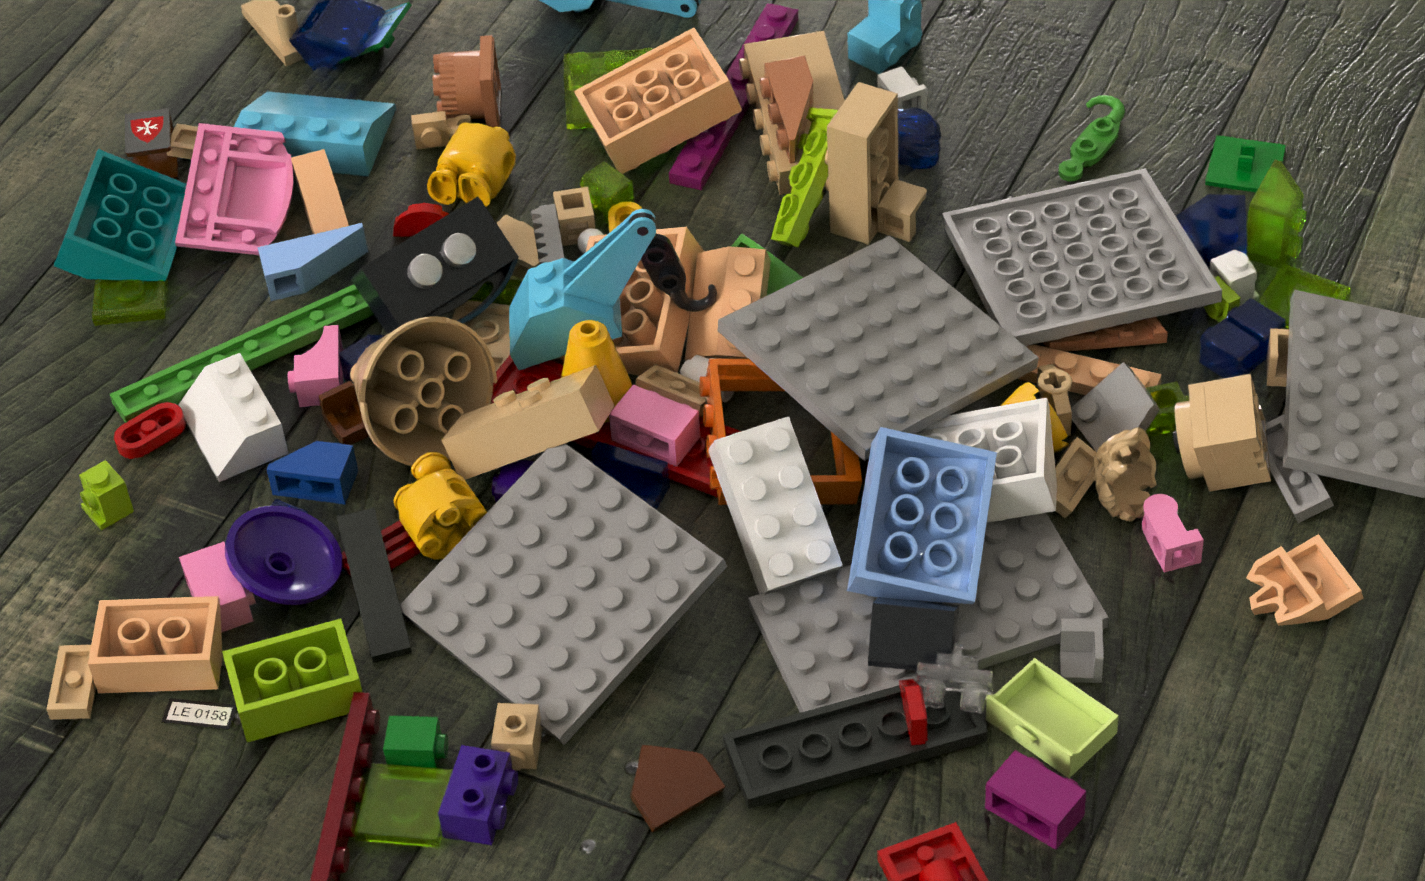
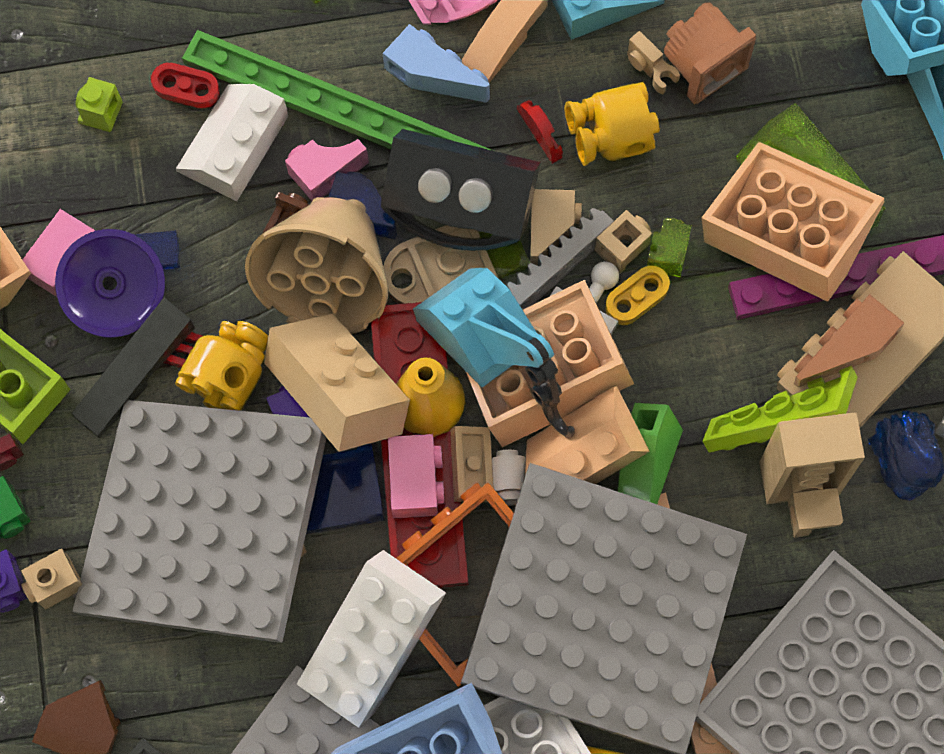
camera: 55 degrees right, 25 degrees up
blue slope [267,441,359,504] -> none

